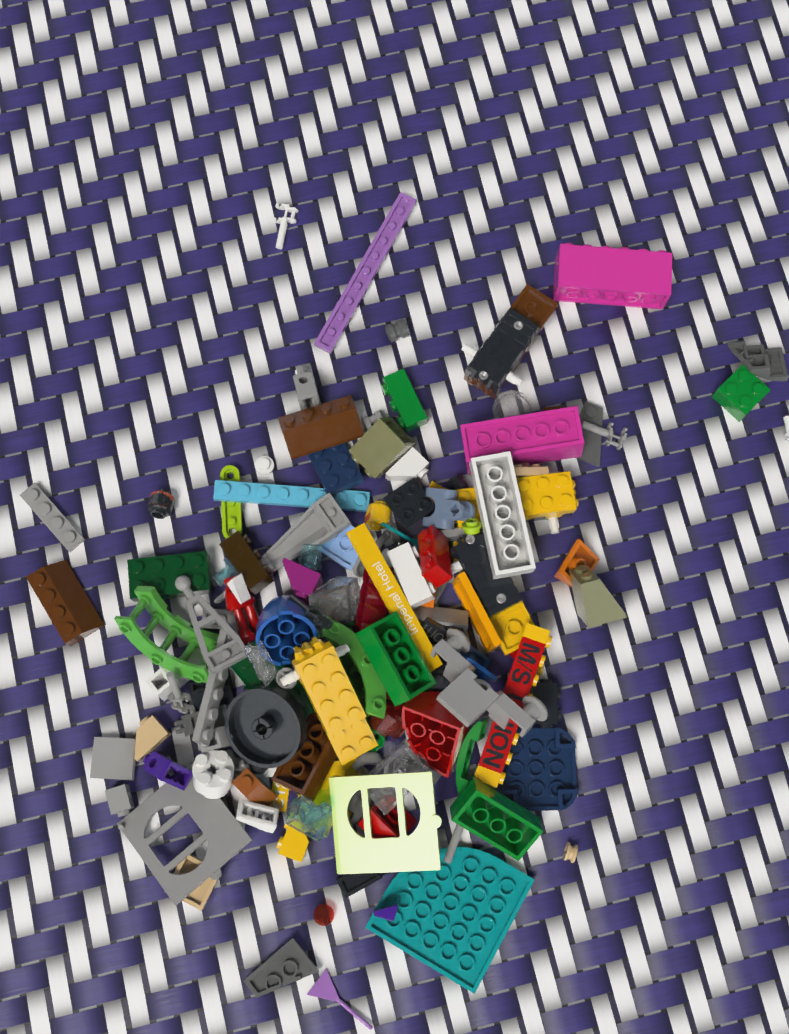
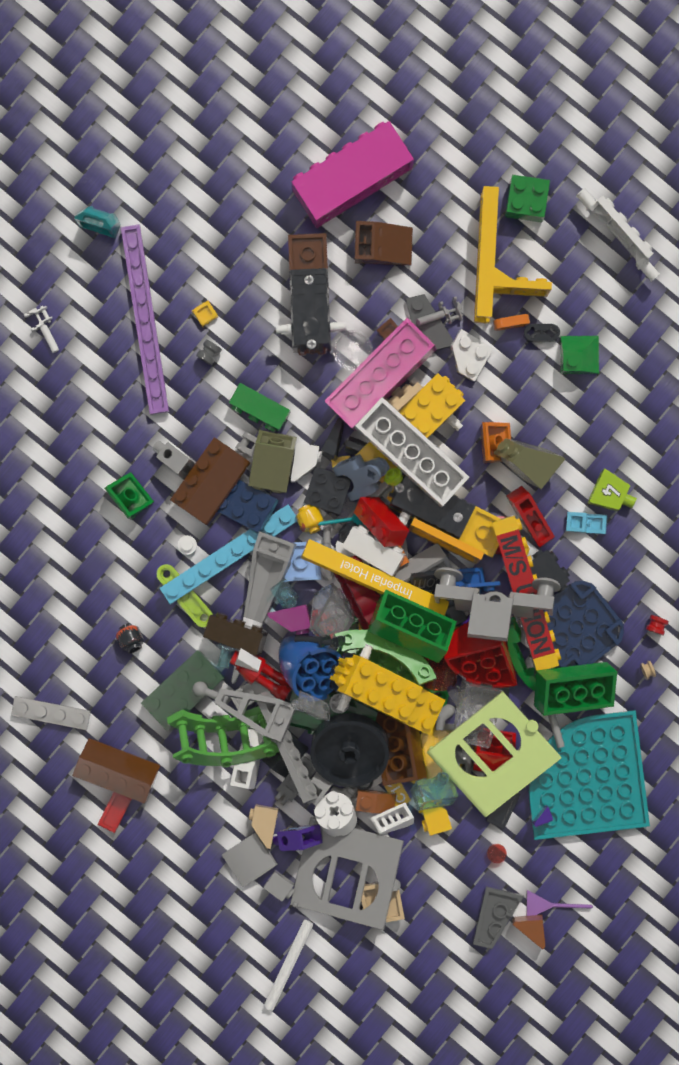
camera: 30 degrees left, 10 degrees up
light grey piece [166,671,195,714] -> none
dark grey slope [727,341,788,381] -> none
none -> teal slope [74,206,121,239]
none -> red tile [97,792,132,833]
none -> green slope [104,472,154,520]
none -> yellow tile [192,300,218,327]
none -> white axle [264,920,313,1011]
none -> black slope [321,417,344,462]
none -> reddish brown slope [355,221,413,266]
none -> white plate [450,329,493,382]
none -> yellow piece [474,186,552,324]
none -> orange beam [493,314,530,331]
none -> red slope [506,485,555,547]
none -> dark orange slope [513,915,545,950]
none -> black beam [523,324,560,342]
none -> green slope [560,336,599,374]
none -> medium azure slope [566,512,607,534]
none -> lime torso [587,469,637,511]
none -> red wheel [646,615,669,636]

